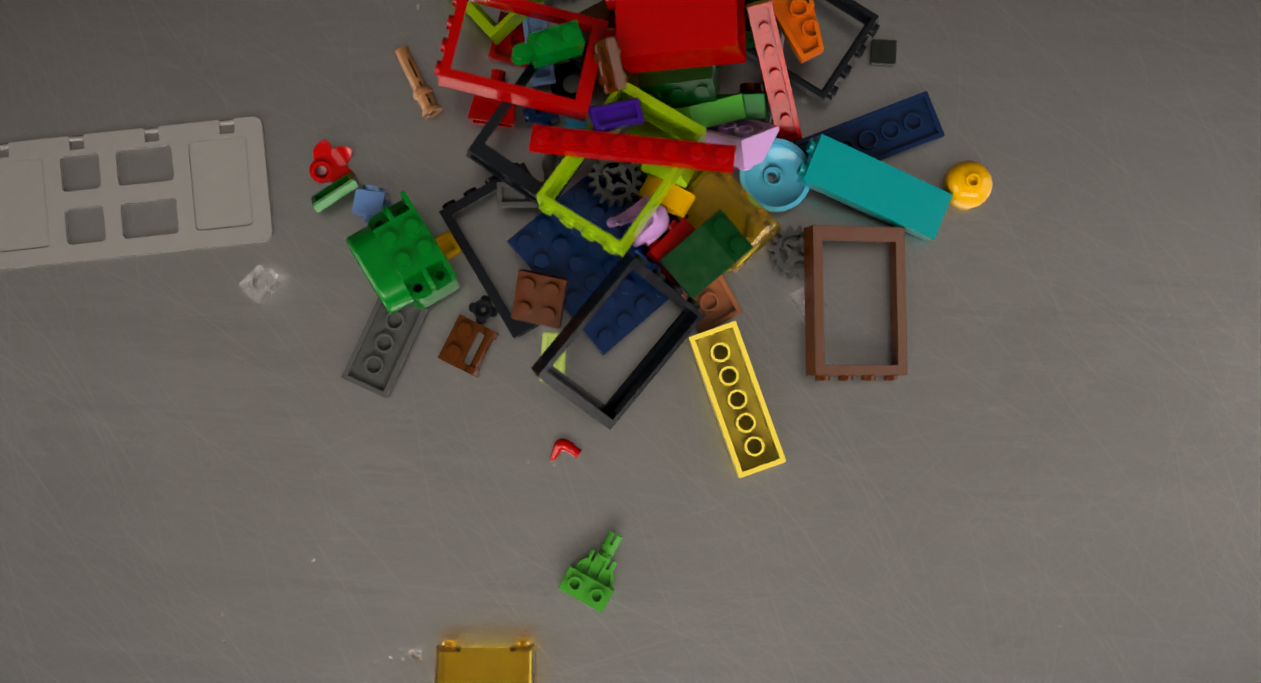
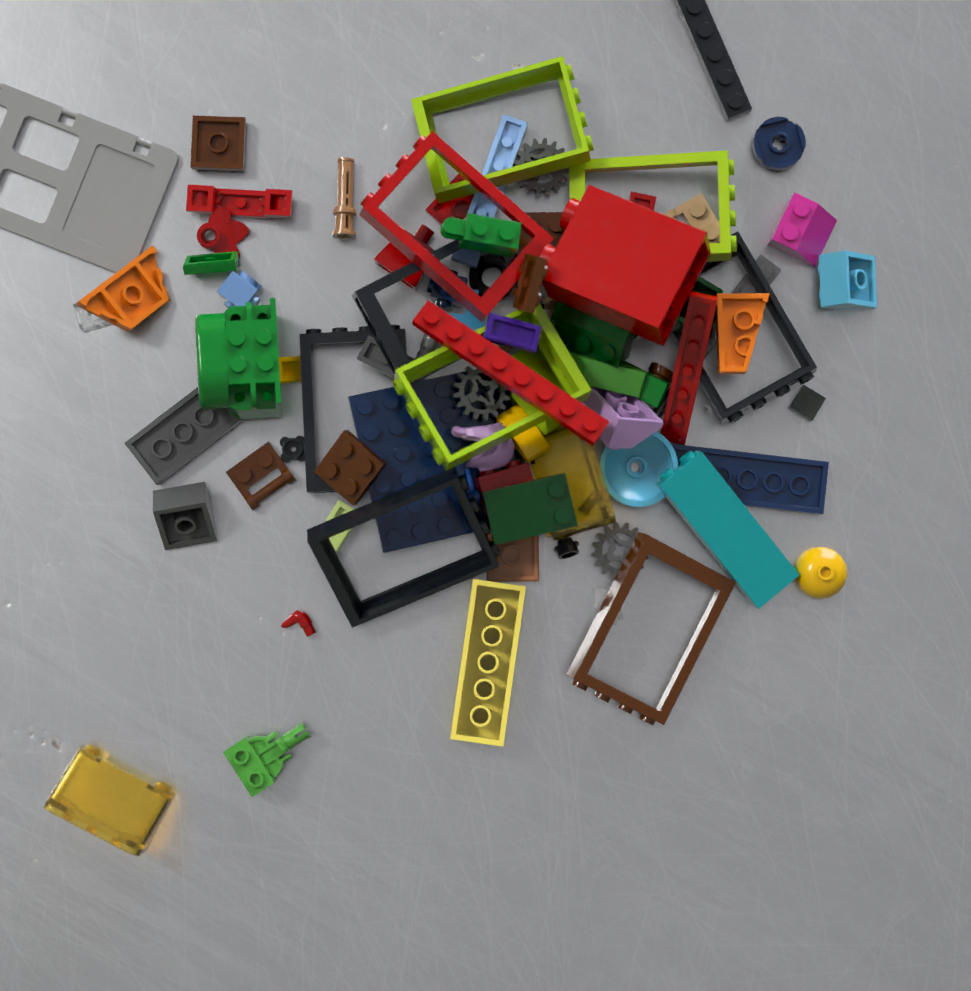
camera: 30 degrees right, 0 degrees up
none -> orange wing [76,245,169,332]
none -> dark grey slope [153,482,217,550]
none -> red slope [186,185,293,218]
none -> reddish brown plate [190,115,246,171]
none -> black plate [554,537,579,559]

